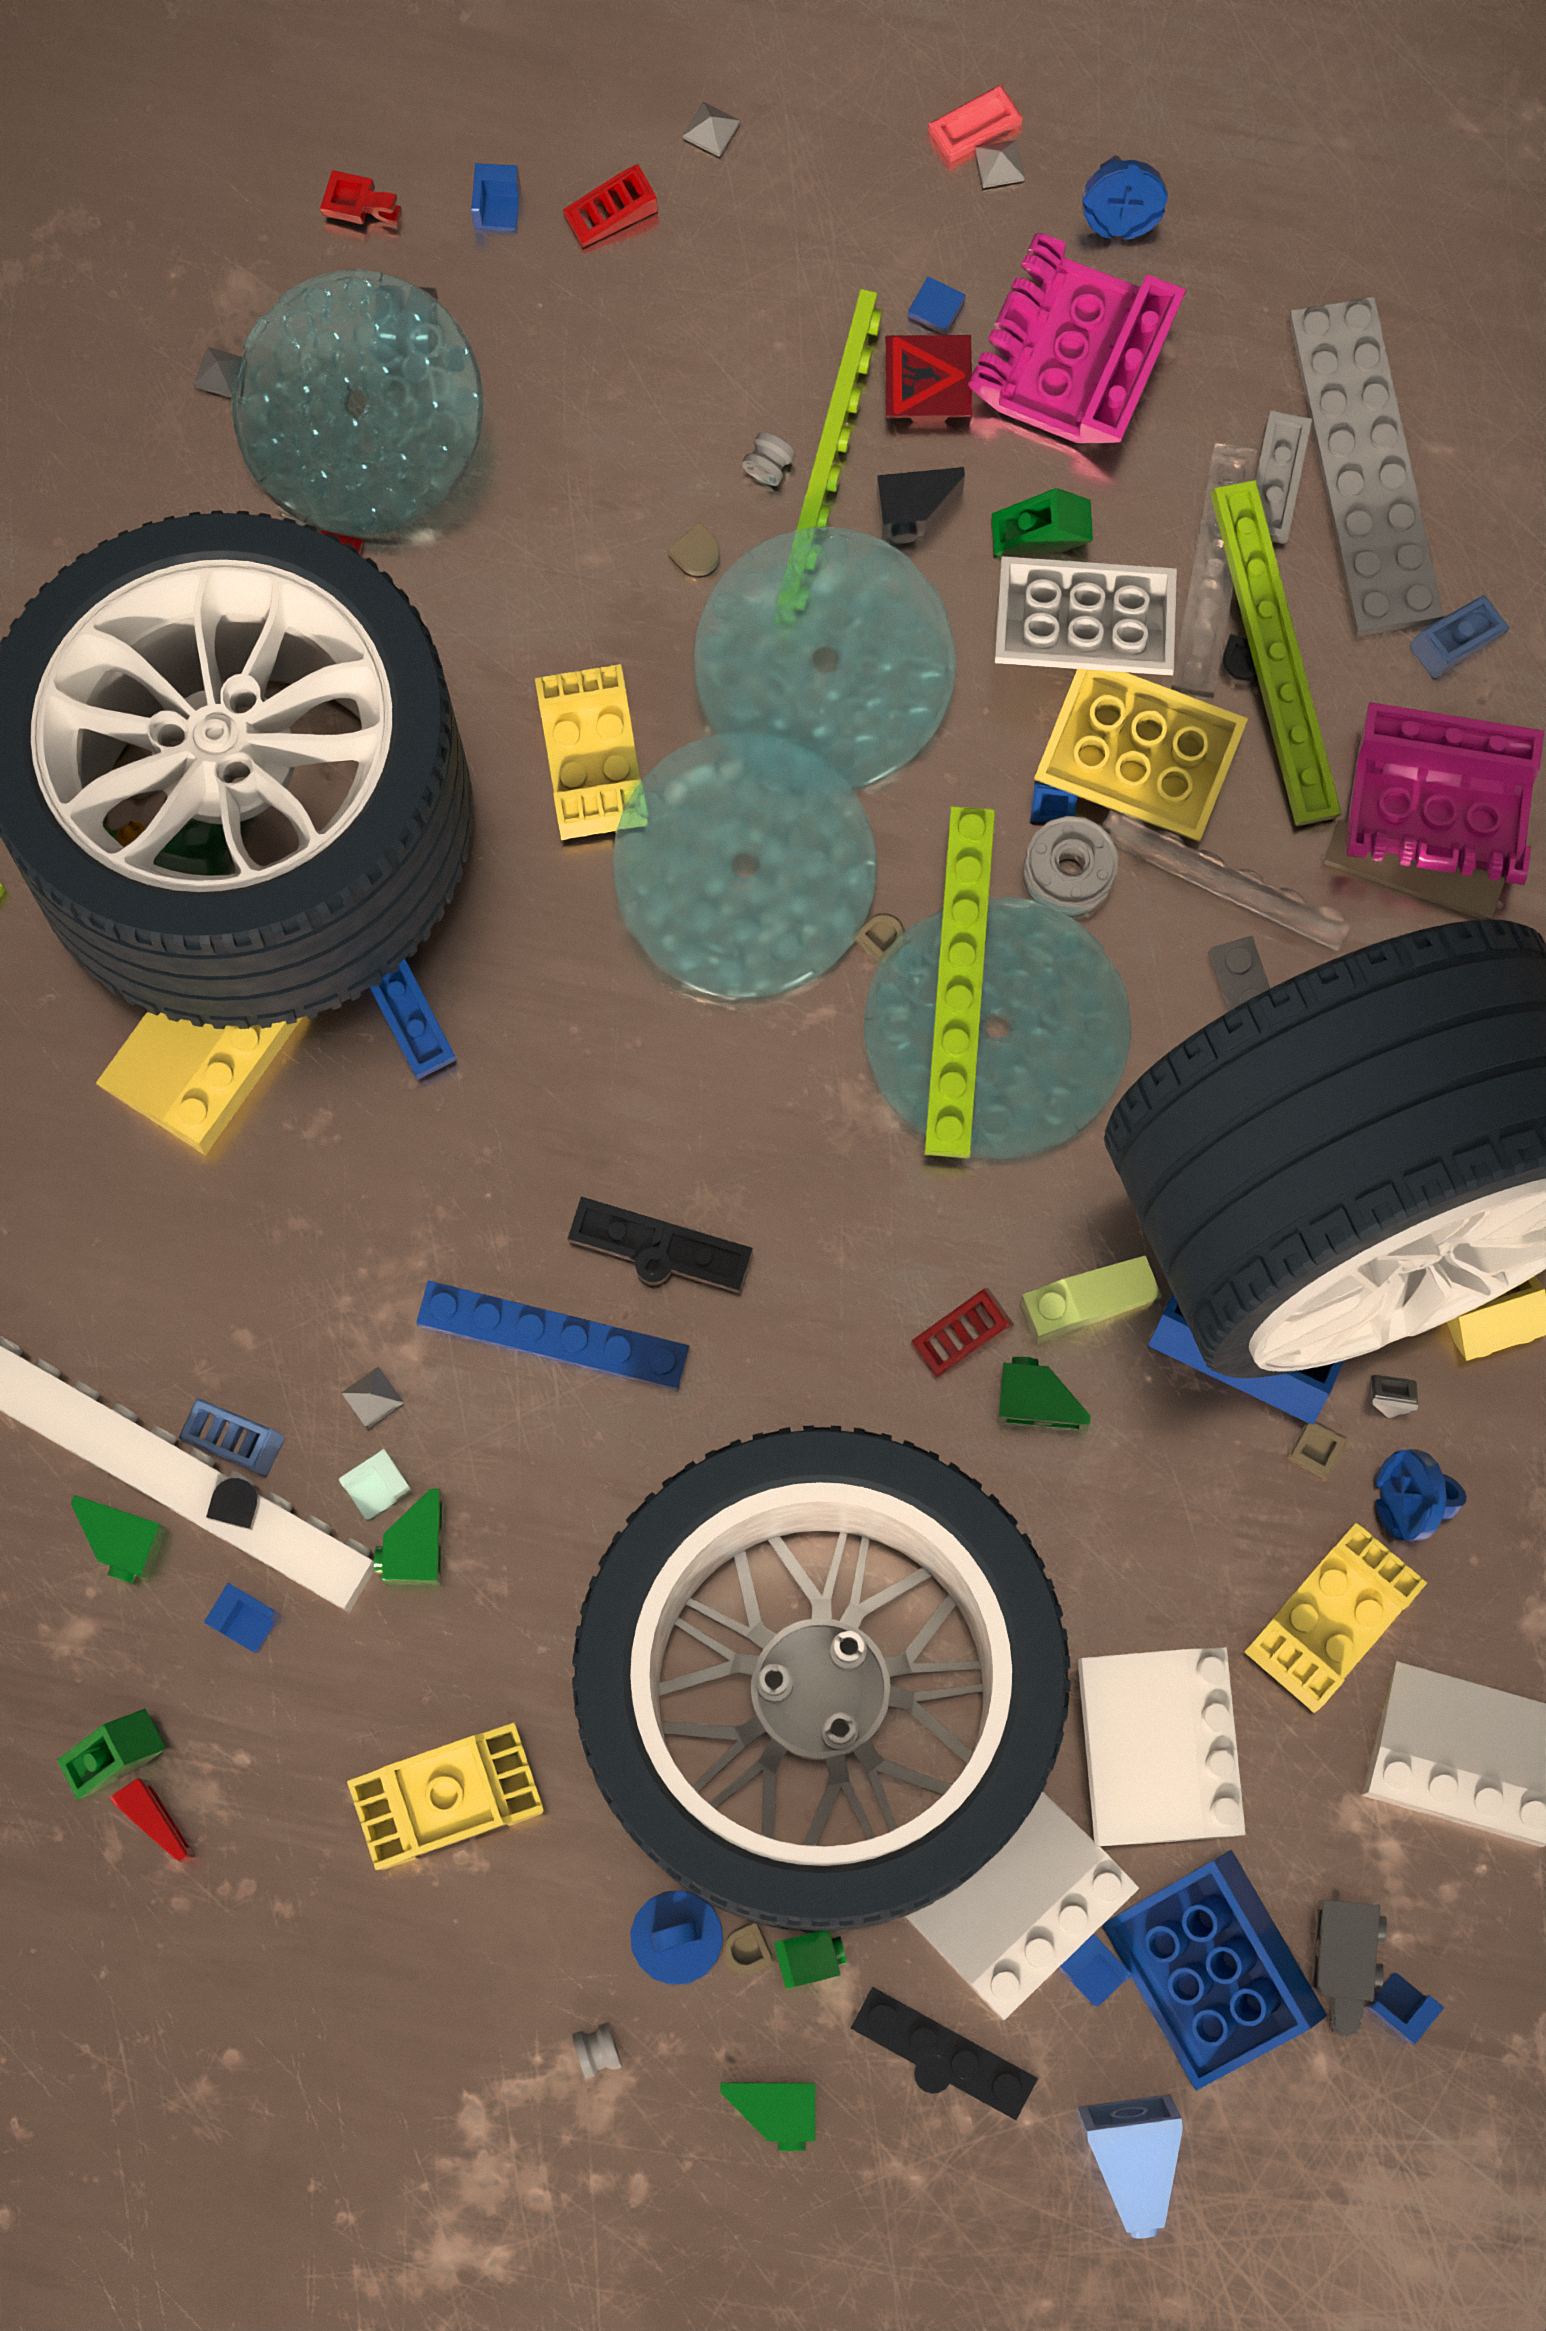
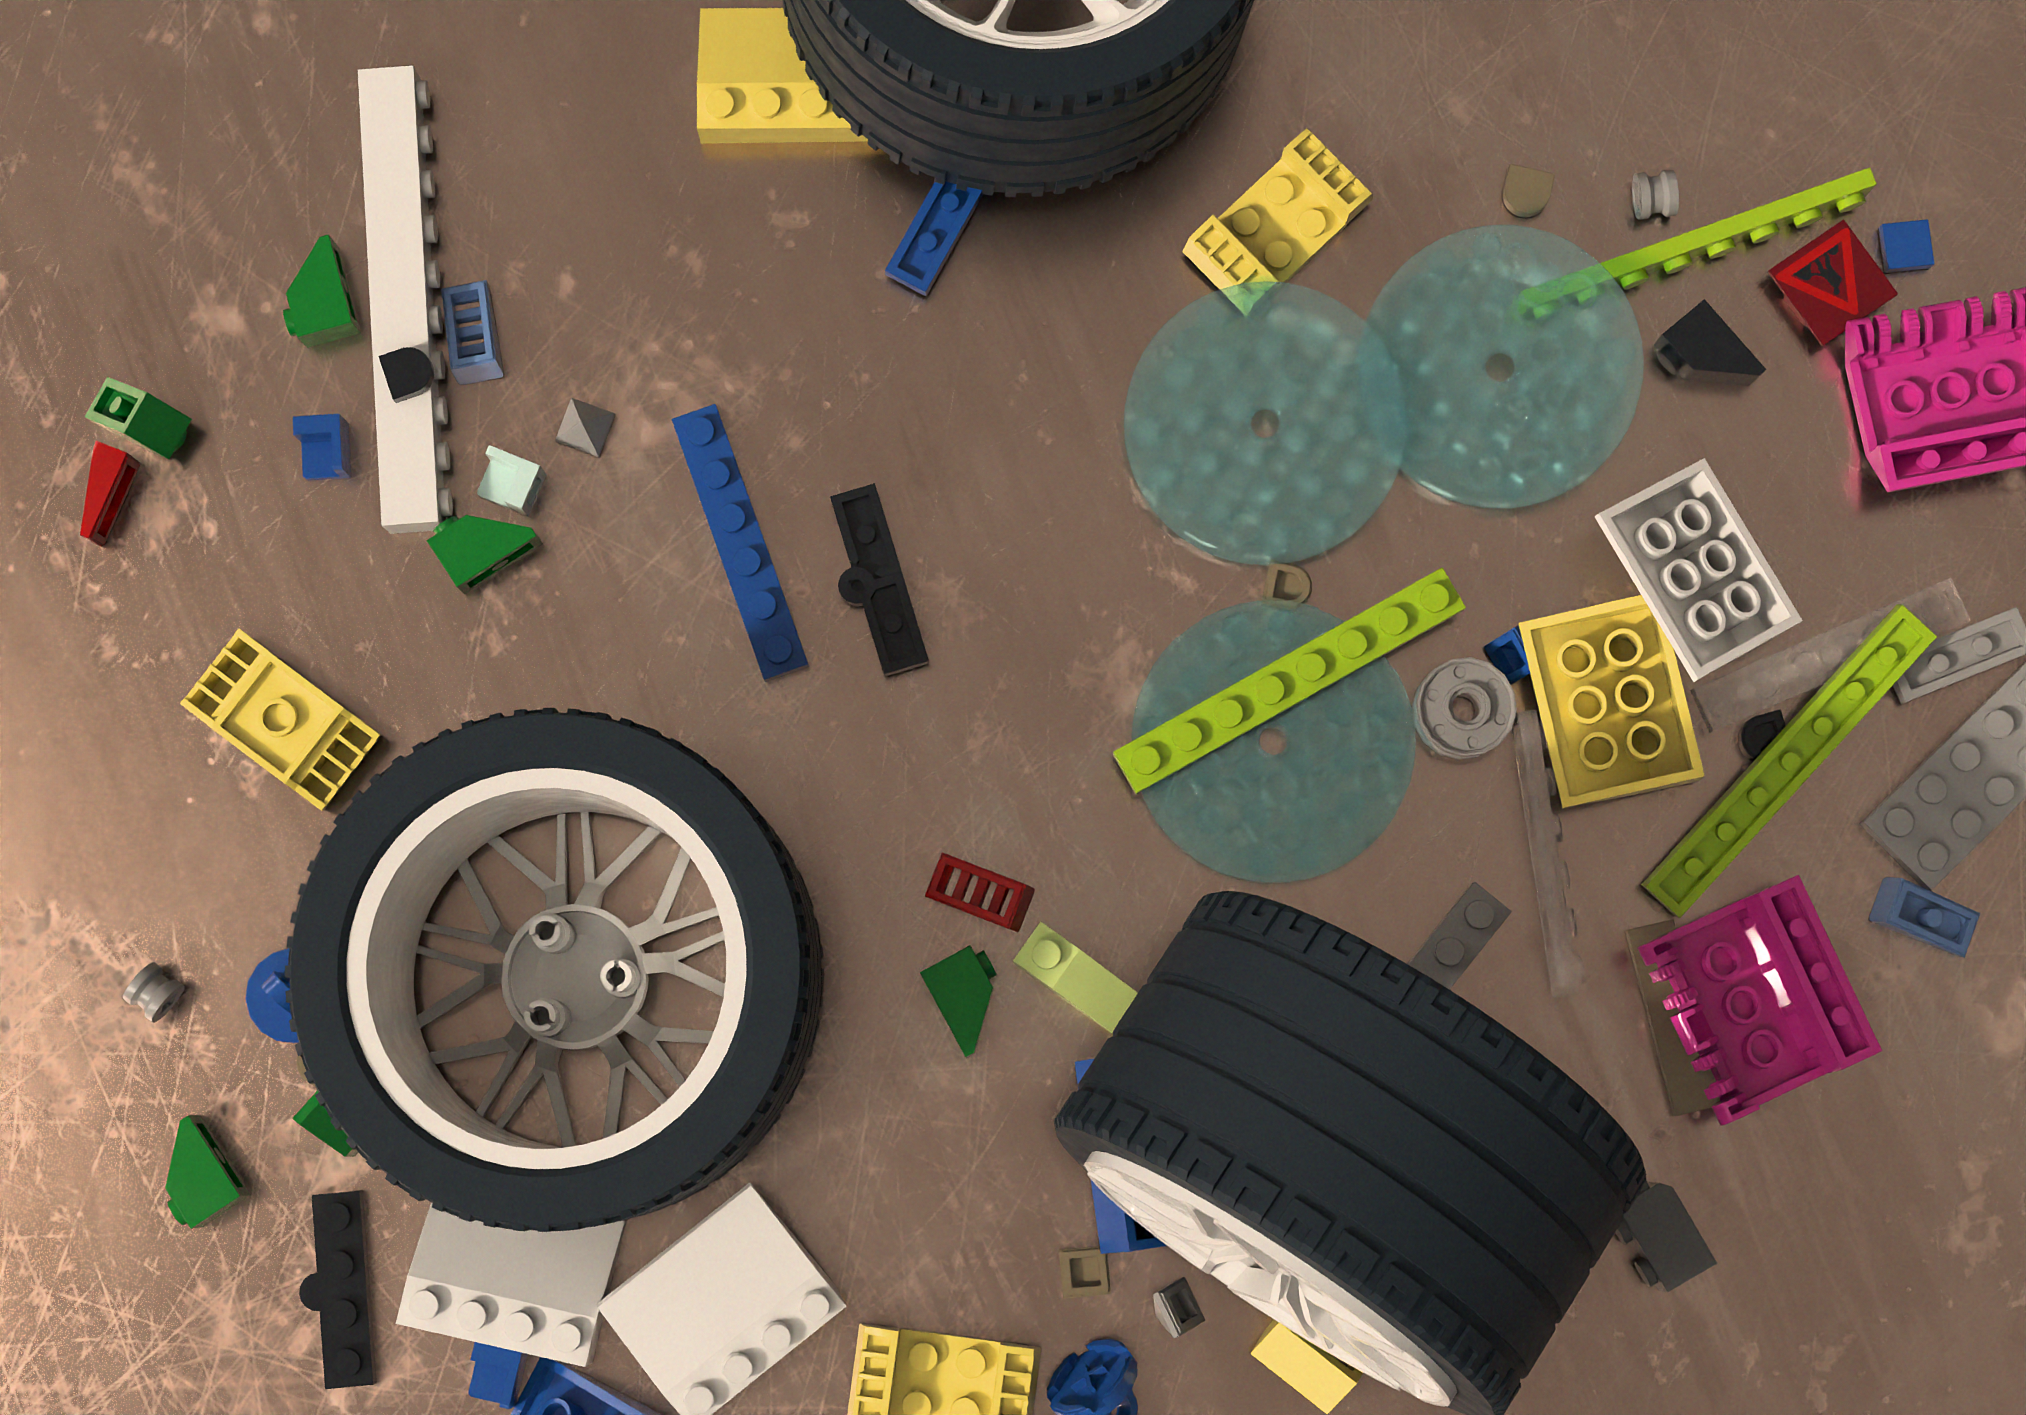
camera: 55 degrees right, 5 degrees up
green slope [991,488,1093,556] -> none

